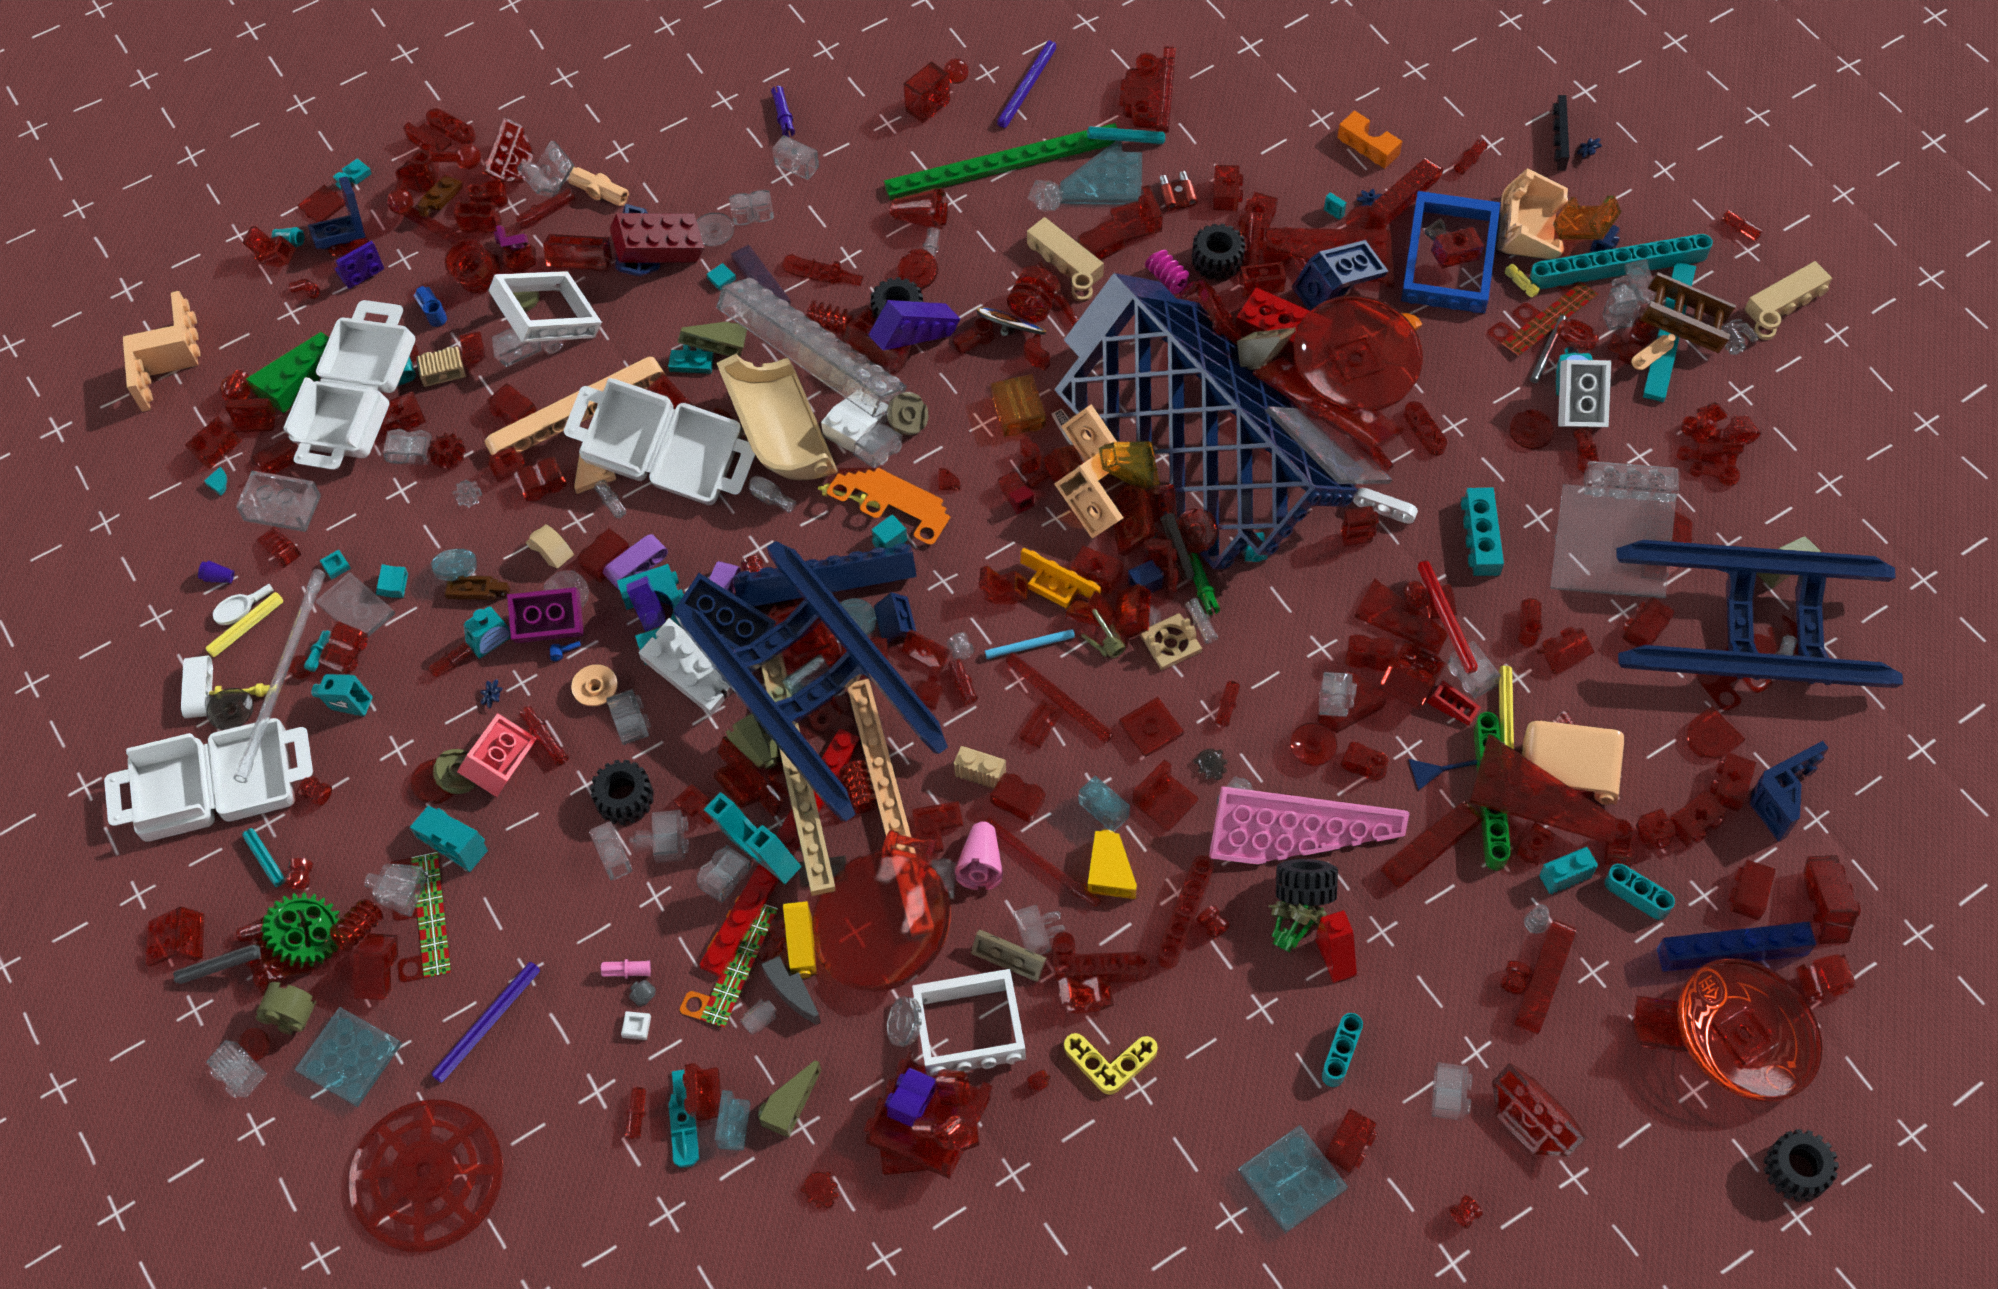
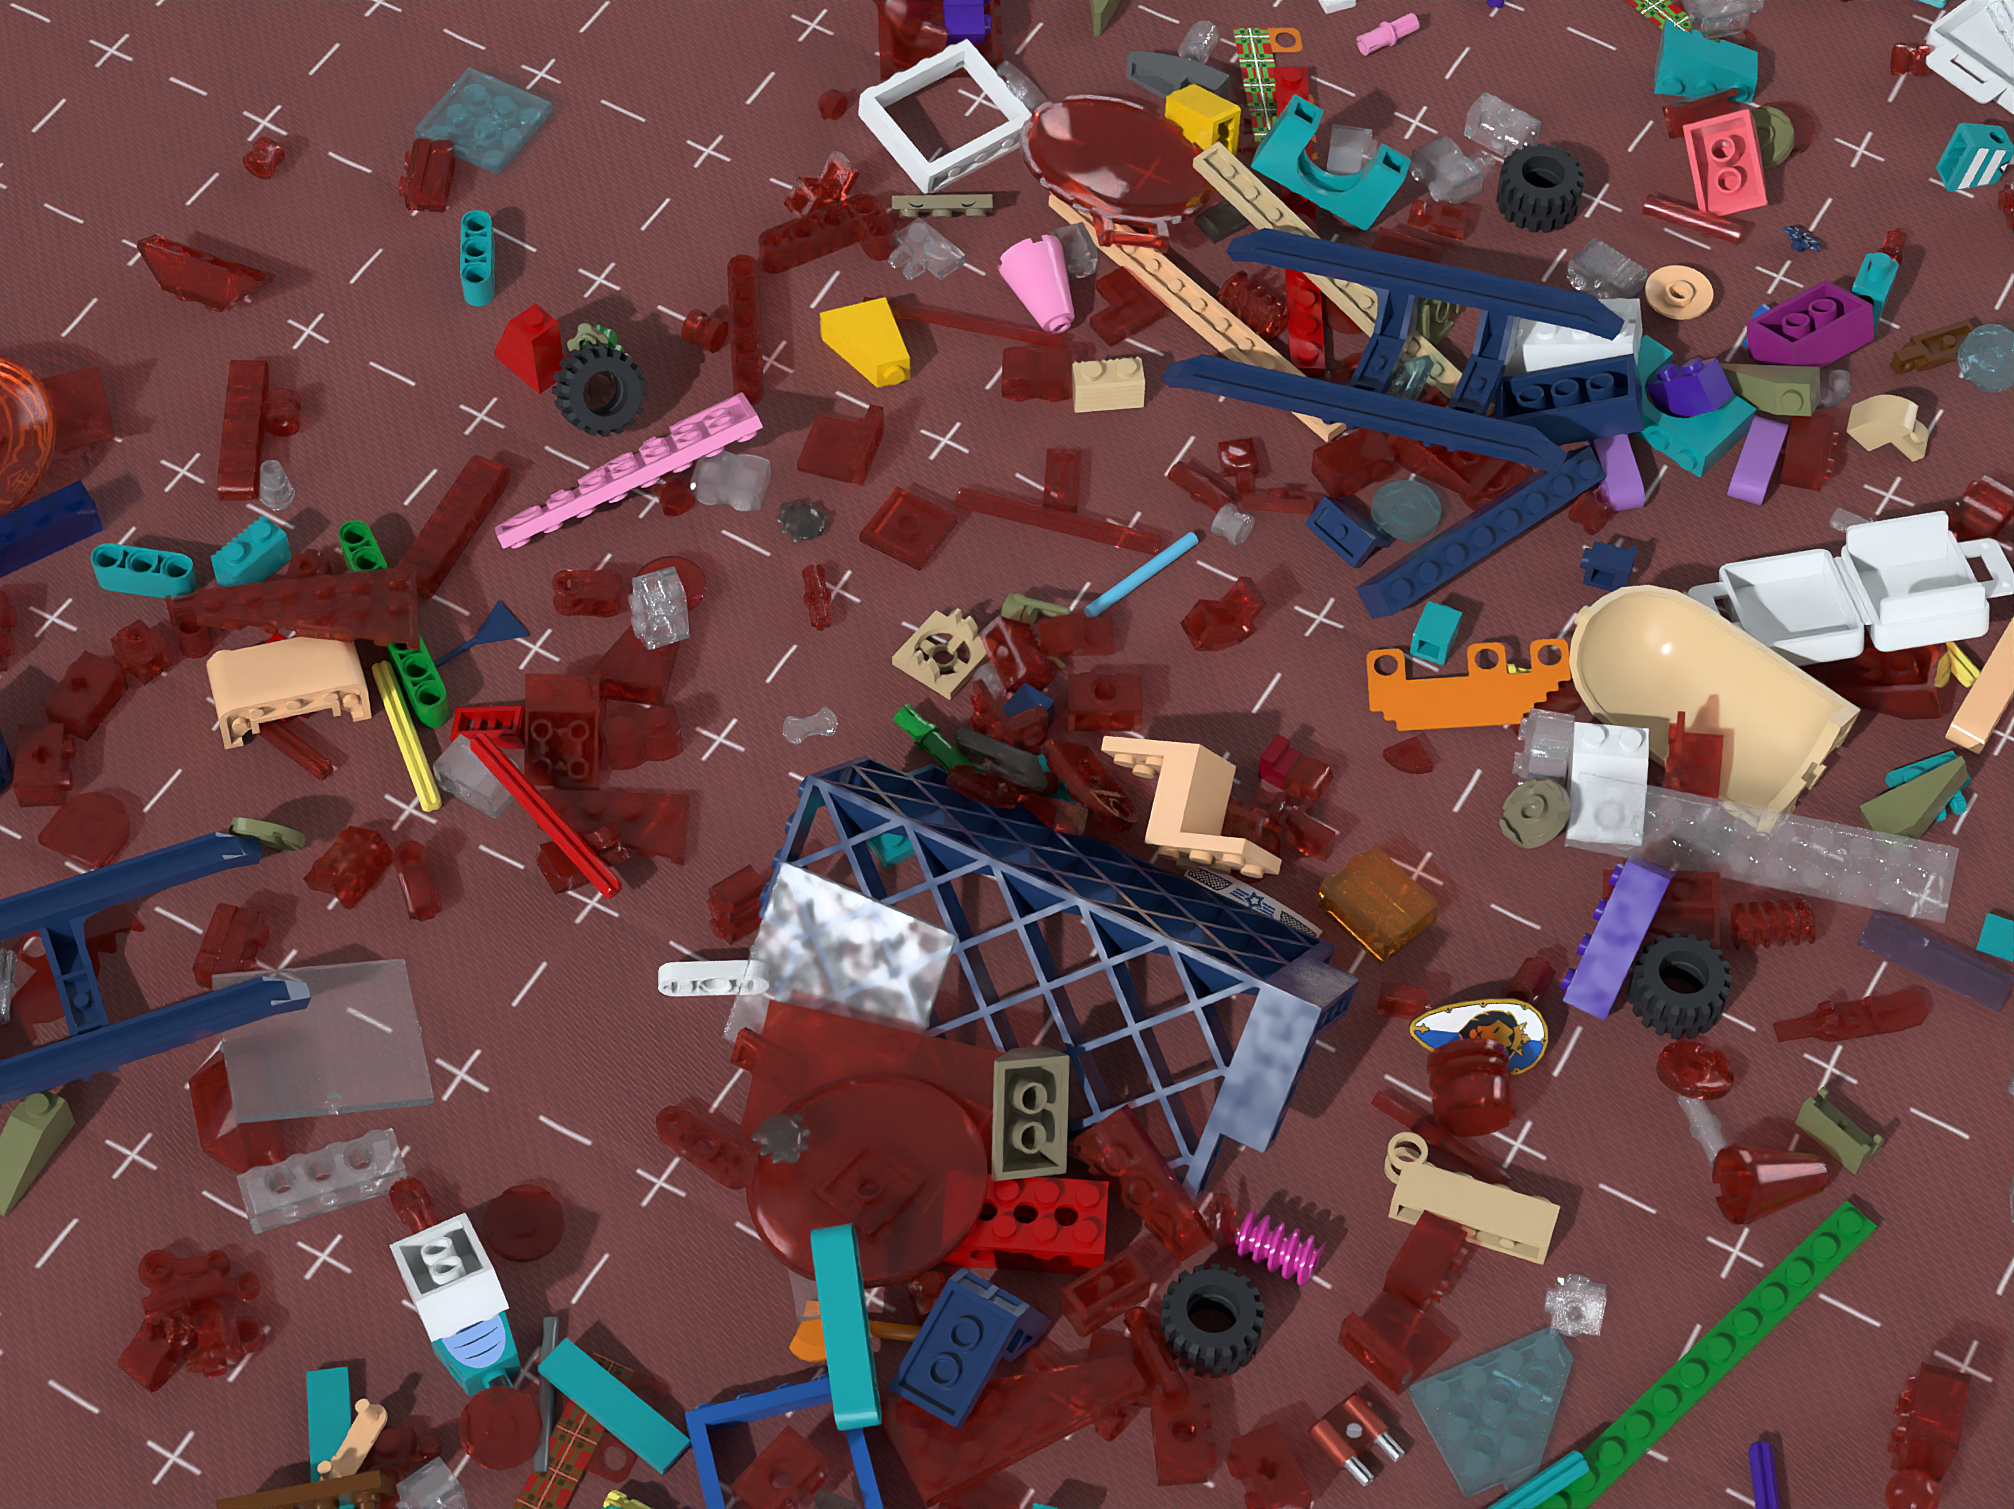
camera: 150 degrees right, 5 degrees down
dark grey piece [629,980,656,1006] -> none
light orange bracket [1020,548,1101,609] -> none
light yellow beam [1064,1033,1158,1095] -> none
clear light blue brick [1078,776,1130,832] -> none
clear yellow slope [1099,442,1160,490] -> none
clear pin [1185,598,1218,644] -> none
clear brick [1431,1062,1473,1121] -> none
teal brick [1461,487,1504,576] -> none
none -> olive tile [228,817,306,852]
none -> teal tile [538,1338,691,1475]
none -> clear smoke piece [751,1112,810,1164]
none -> clear piece [782,707,838,745]
none -> teal beam [811,1223,882,1431]
none -> dark blue brick [1580,541,1638,592]
none -> clear red panel [1662,87,1738,139]
none -> clear red bracket [1665,711,1724,810]
none -> olive slope [1719,363,1821,416]
none -> olive hinge [1795,1087,1884,1175]

